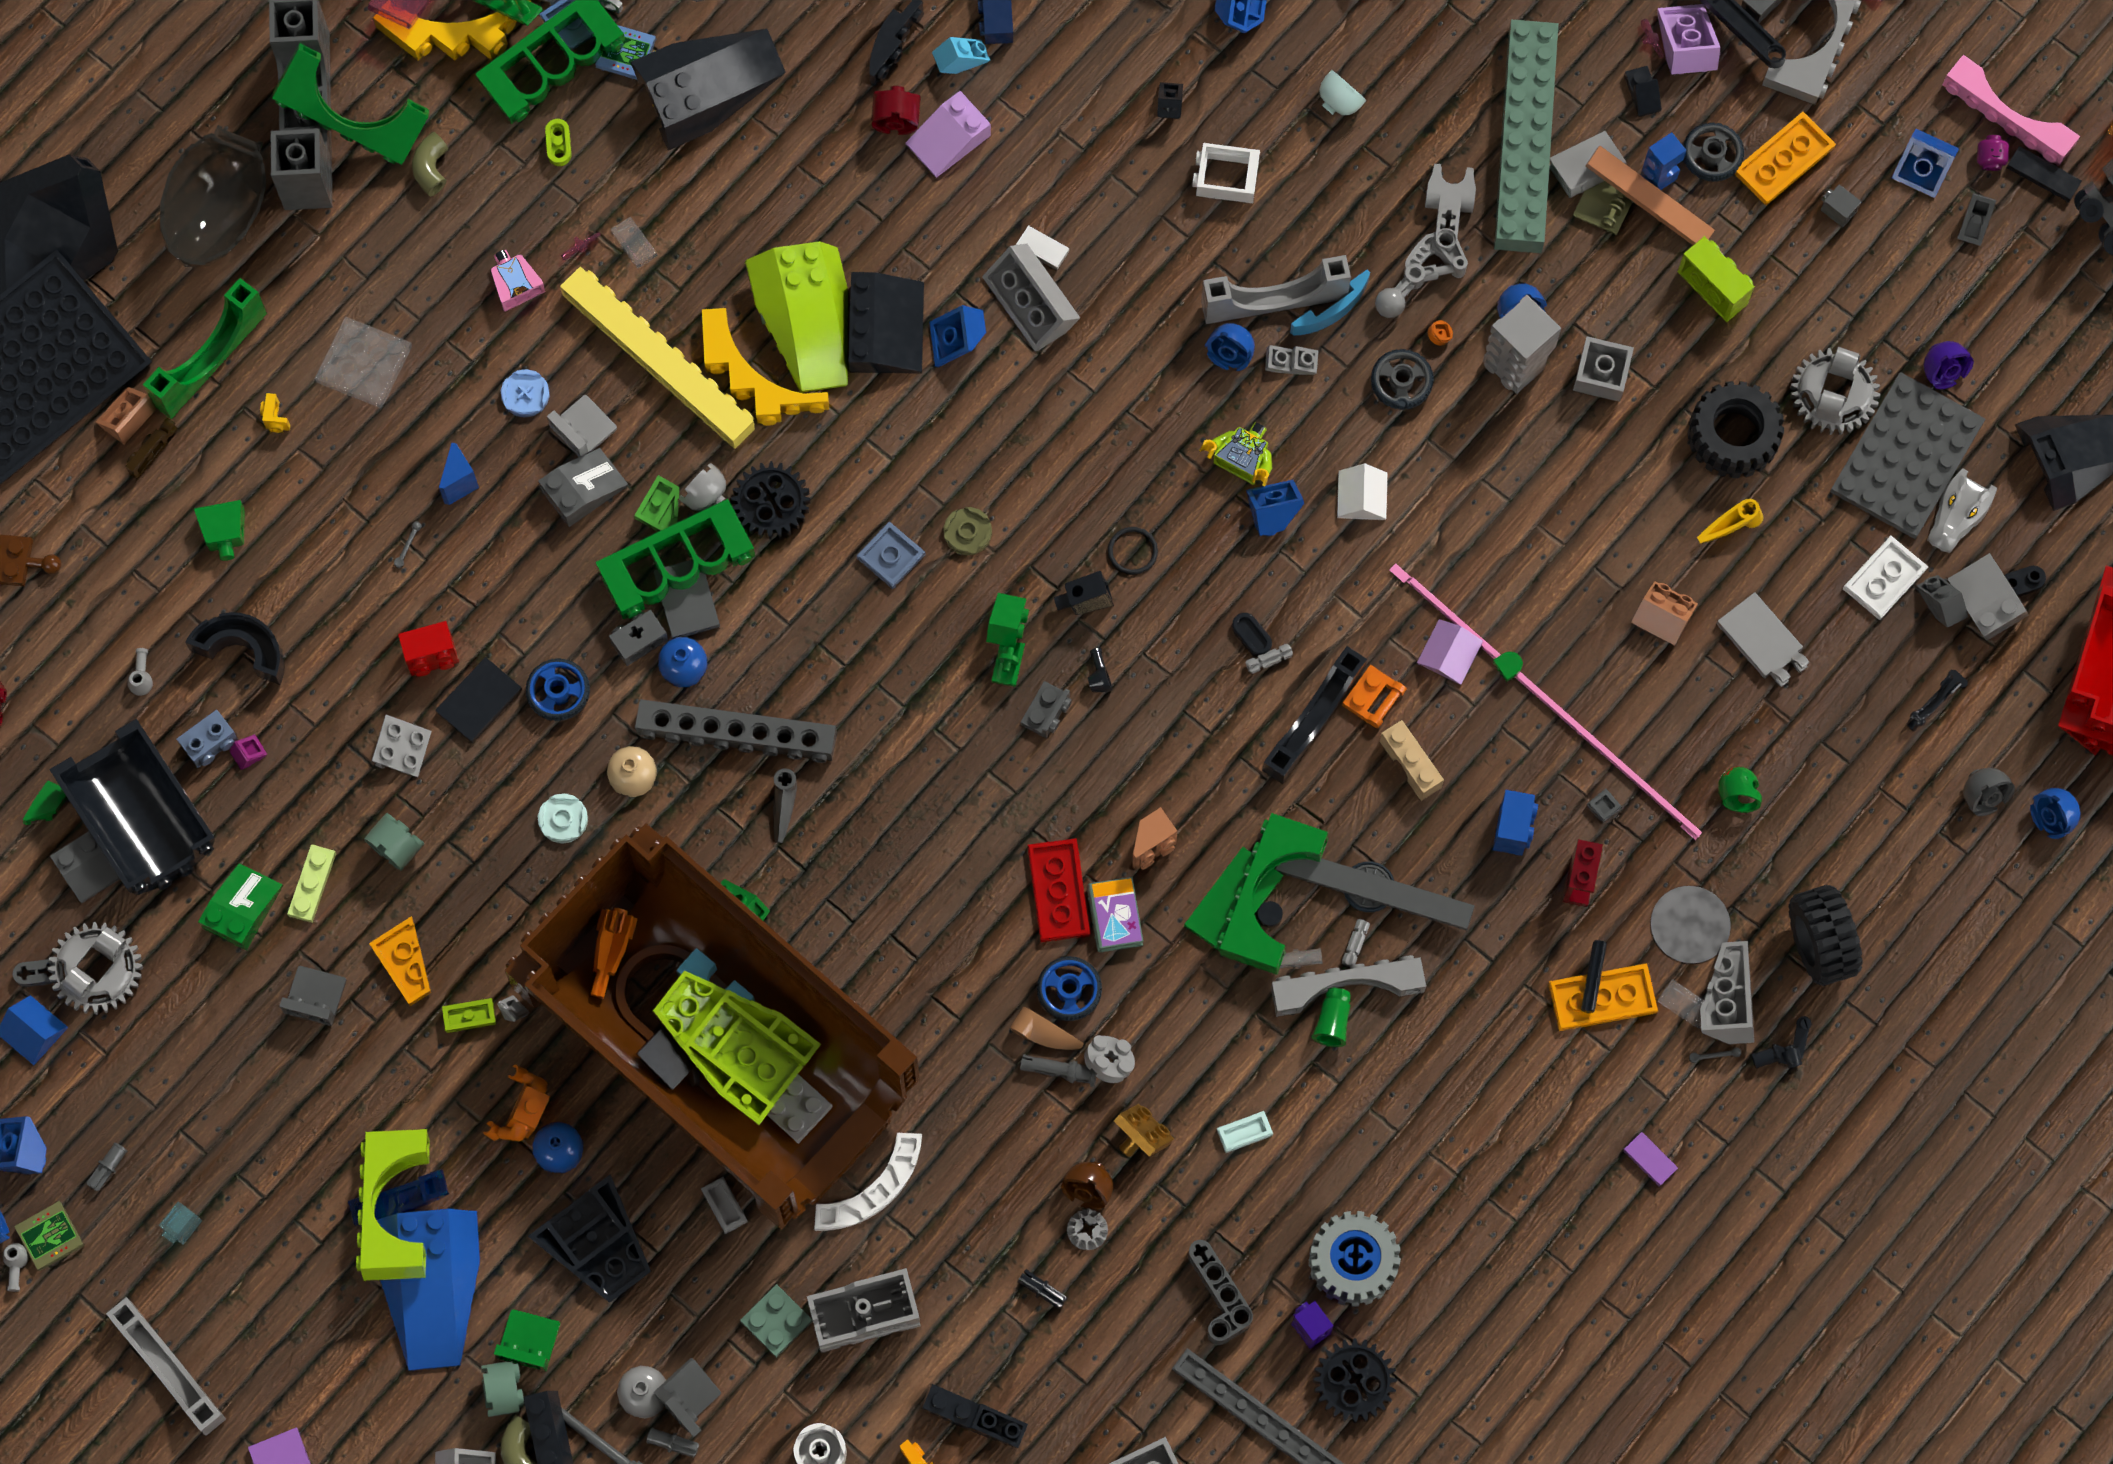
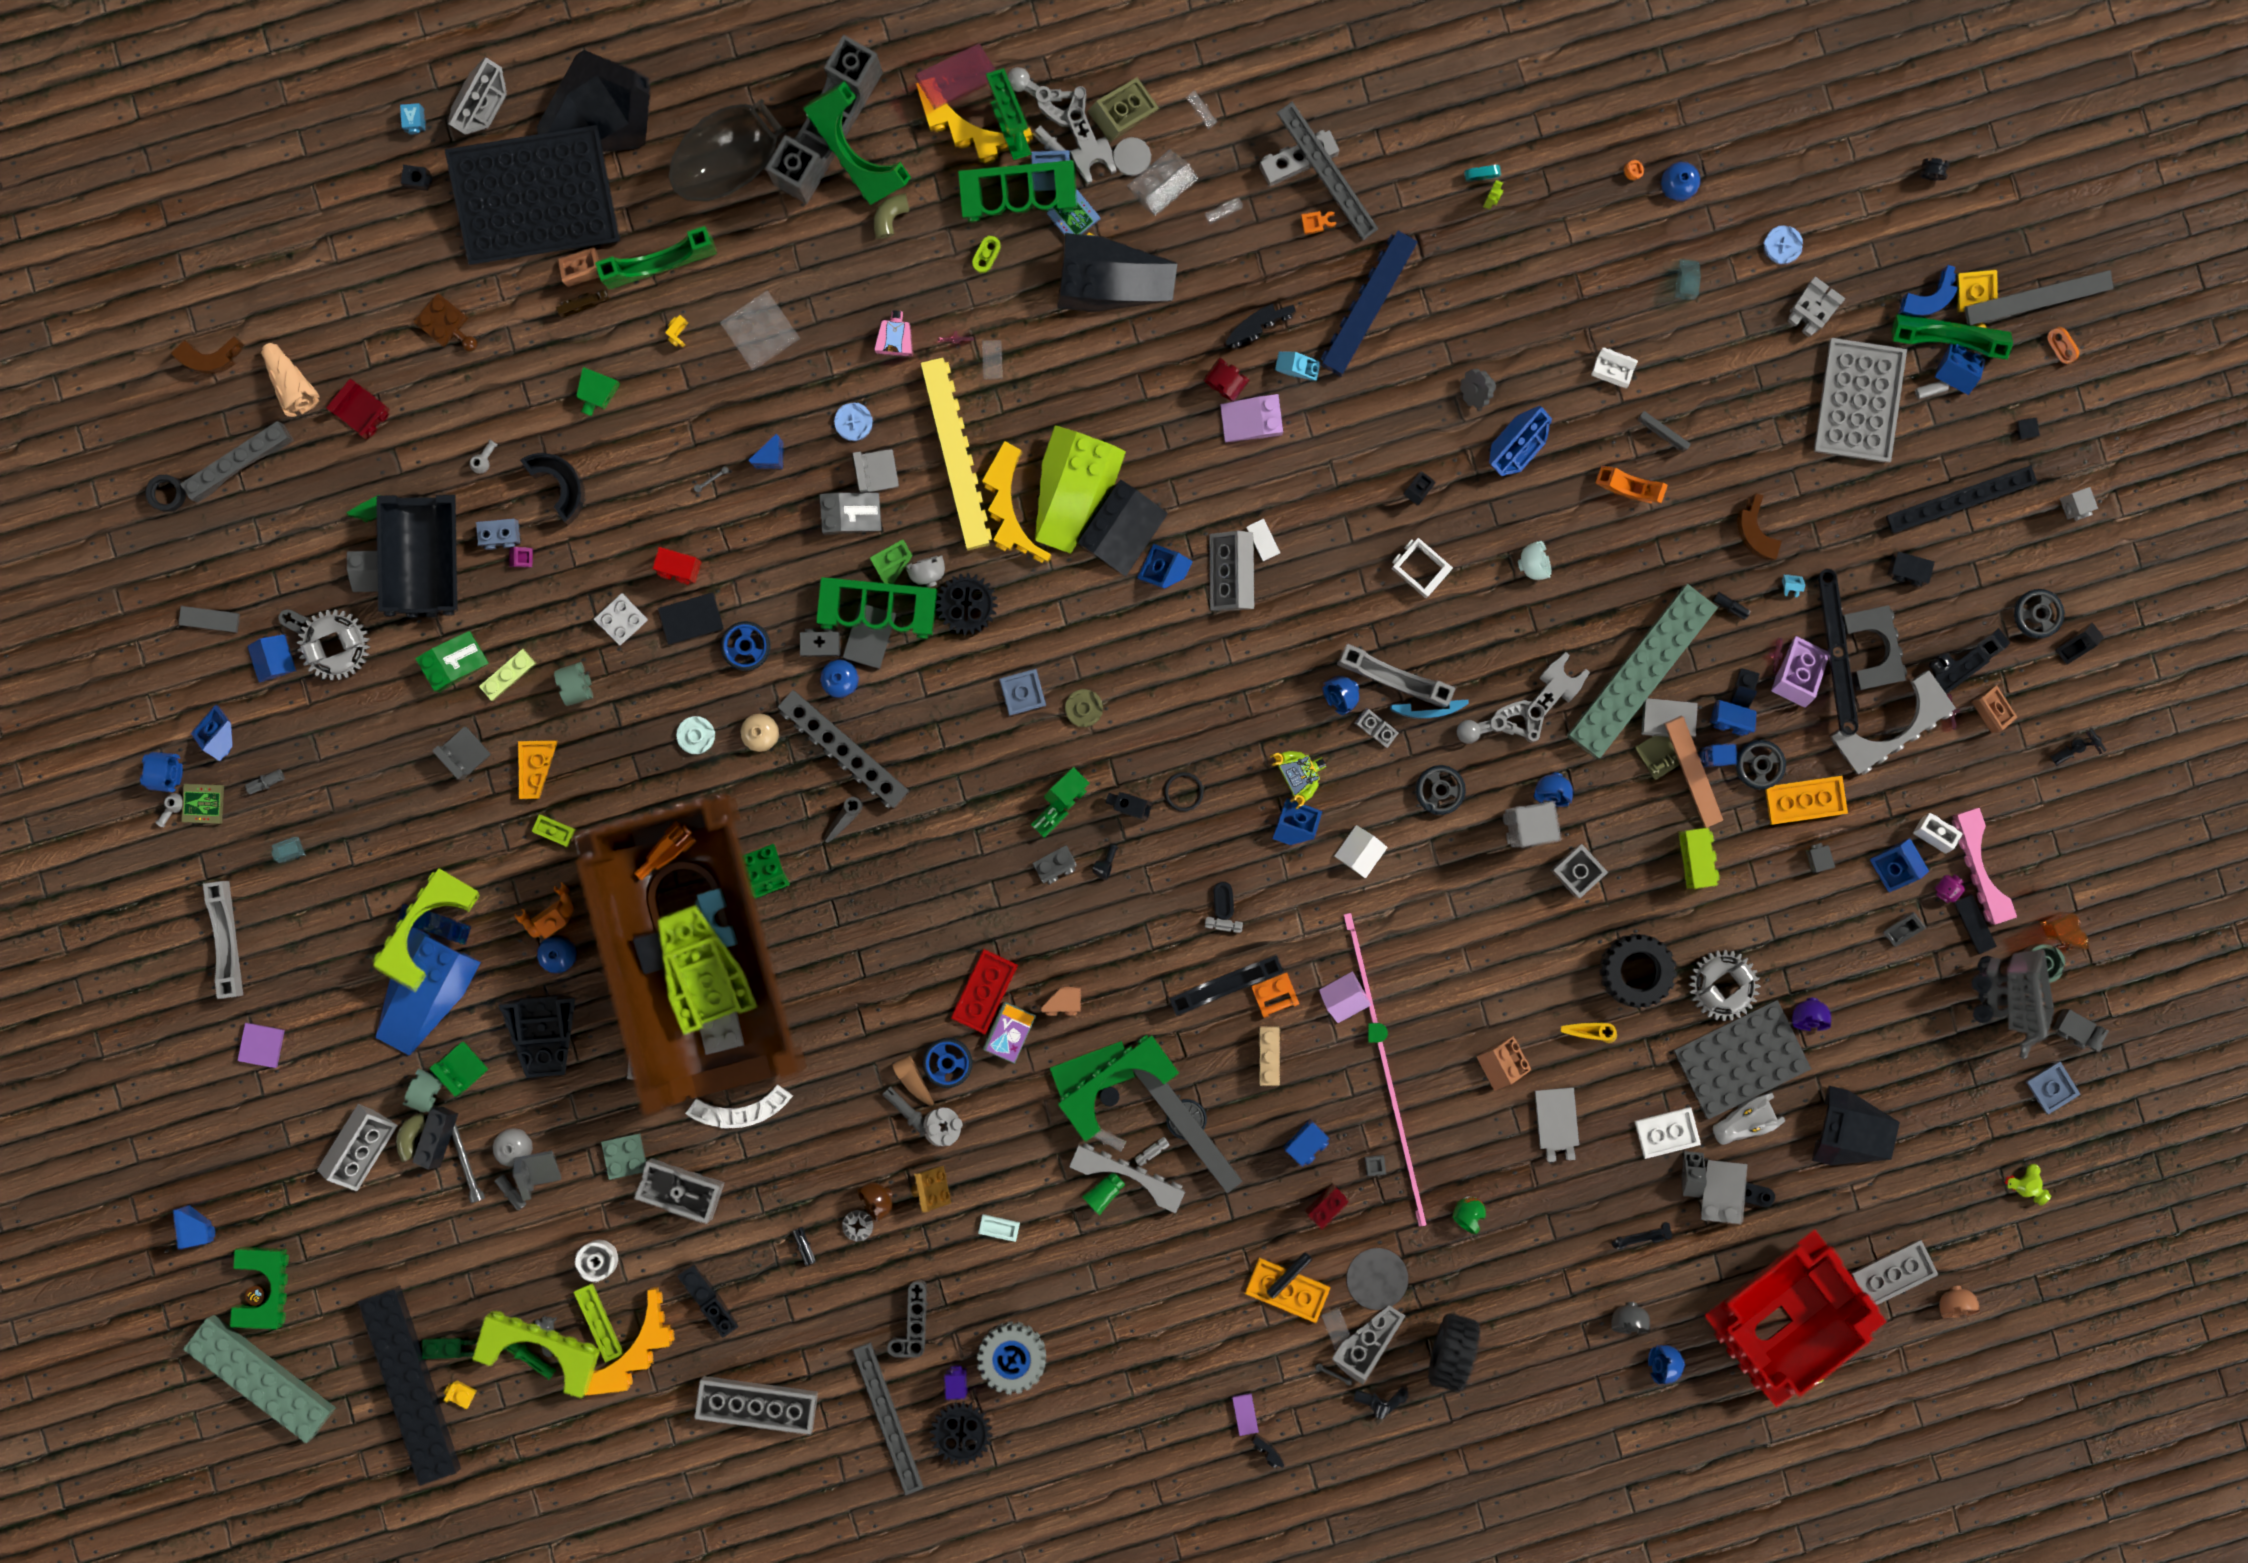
camera: 30 degrees right, 15 degrees up
orange tile [1428,320,1453,346] -> none
none -> black slope [1252,1433,1285,1469]
none -> blue slope [1709,700,1757,736]
none -> black axle [1712,591,1750,620]
none -> white brick [1913,813,1963,854]

